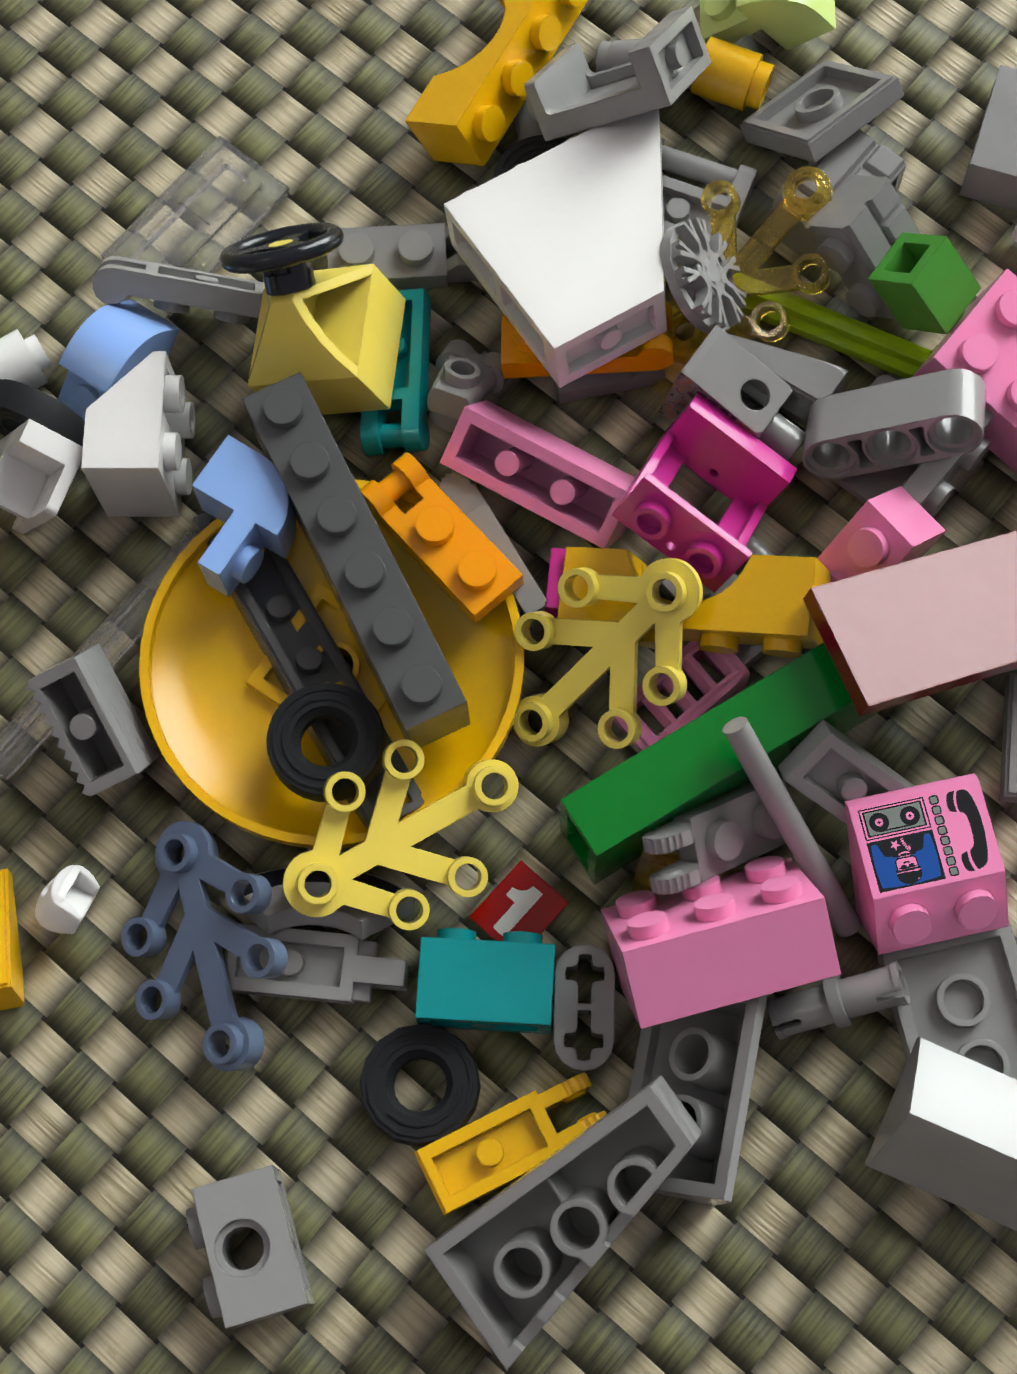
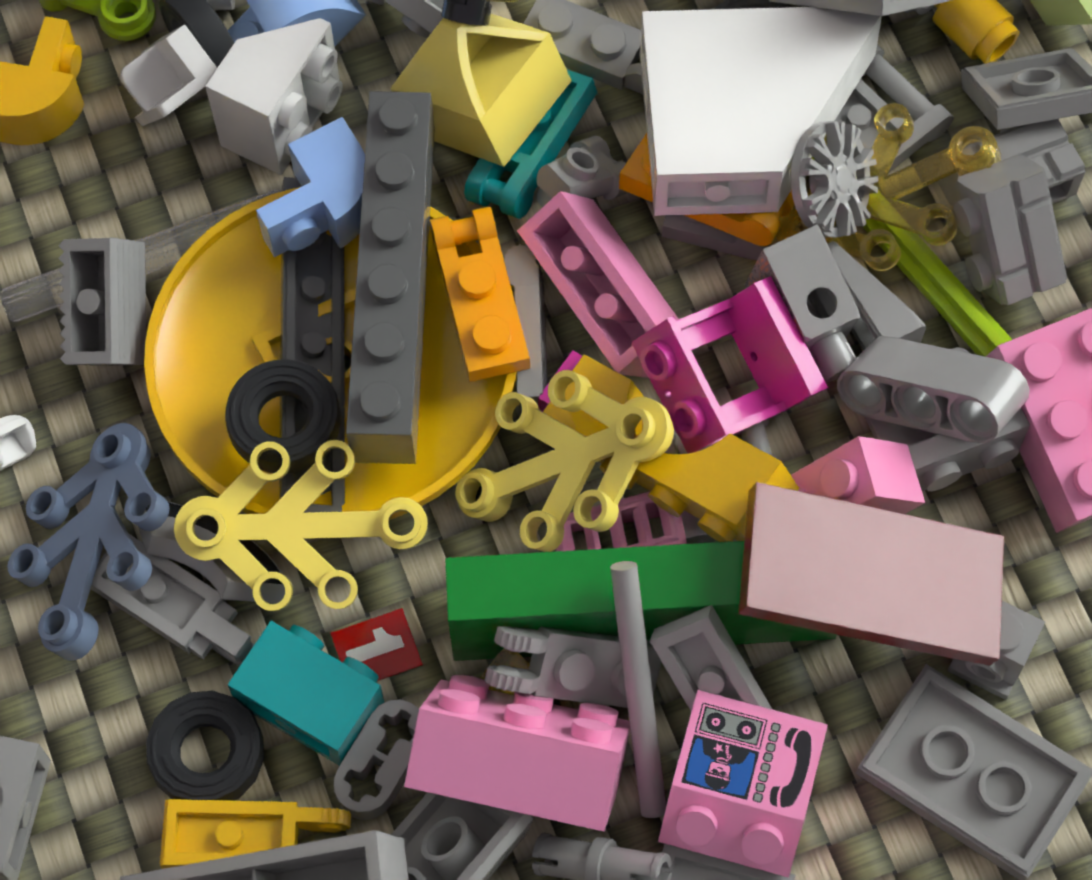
camera: 25 degrees right, 5 degrees down
bright green brick [868,232,981,335] -> none

